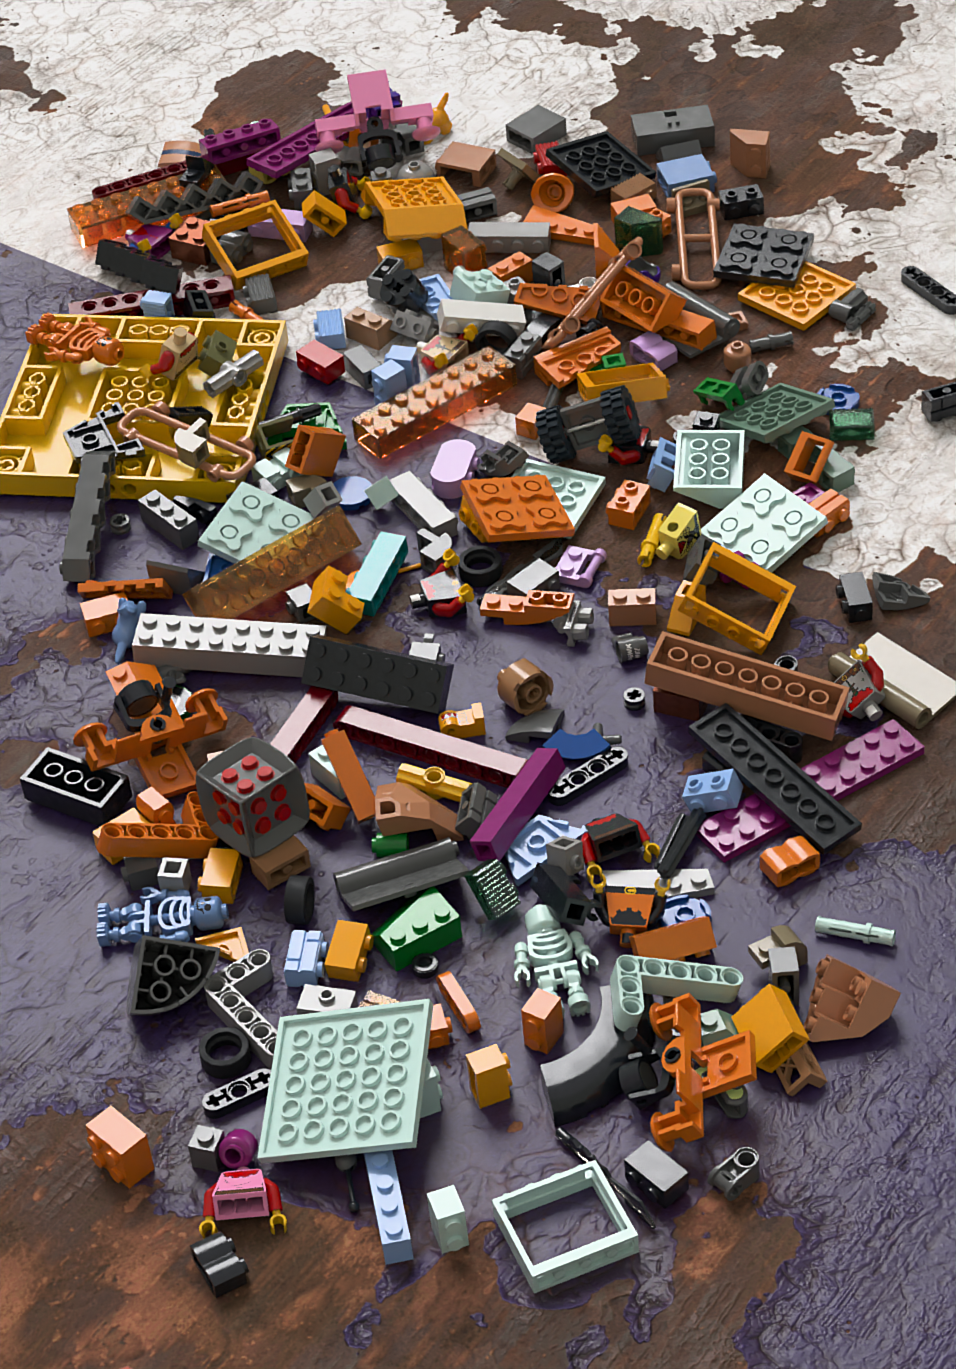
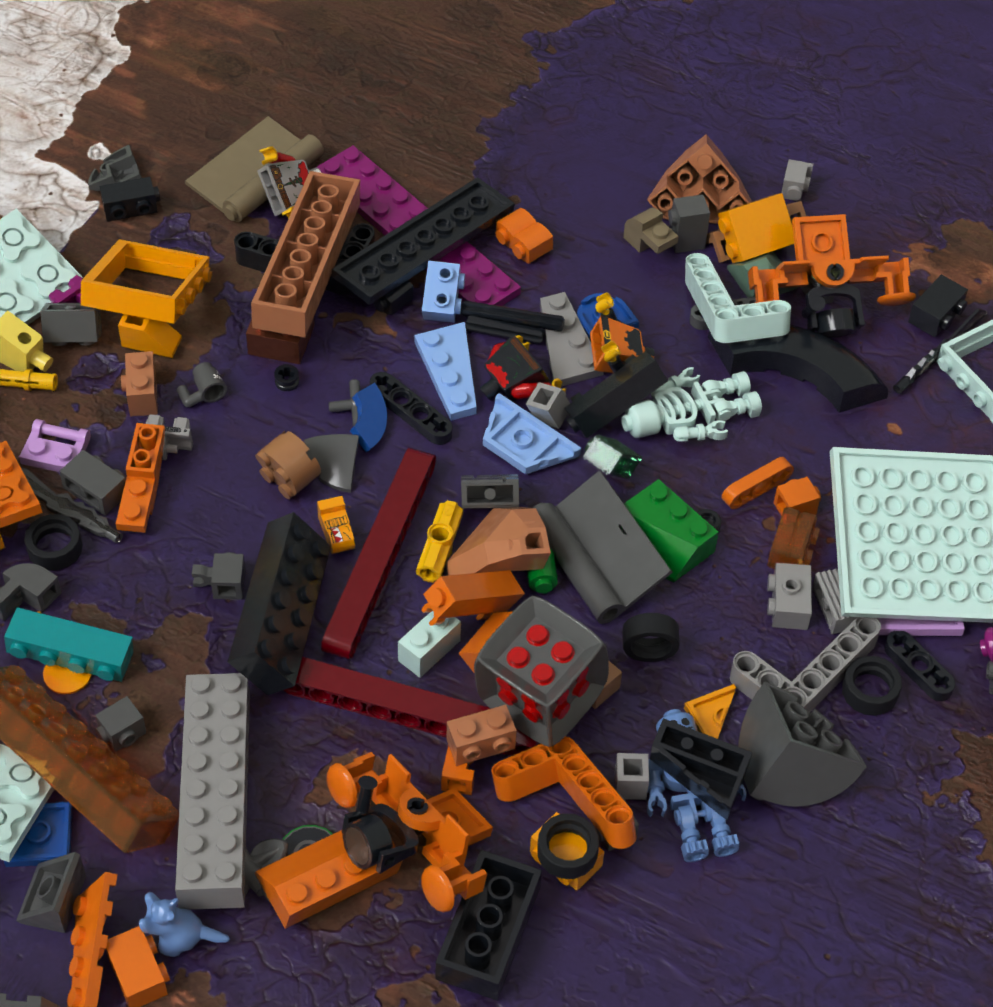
camera: 105 degrees left, 10 degrees up
orange brick [136,786,177,824] -> none
light orange brick [198,848,243,904] -> none
light blue brick [284,930,329,987] -> none
light orange brick [307,566,364,634] -> none
light orange brick [324,920,374,982] -> none
torso [409,548,474,618] -> none
light orange brick [466,1044,512,1109] -> none
magenta brick [470,748,566,862] -> none
orange brick [521,988,564,1054] -> none
orange brick [629,916,717,961] -> none
dark grey piece [707,1147,760,1201] -> none
light aqua pin [815,916,896,946] -> none
none -> light blue wing [414,322,477,421]
none -> black tyre [537,814,599,879]
none -> black wedge [650,718,752,821]
none -> light grey brick [782,159,813,201]

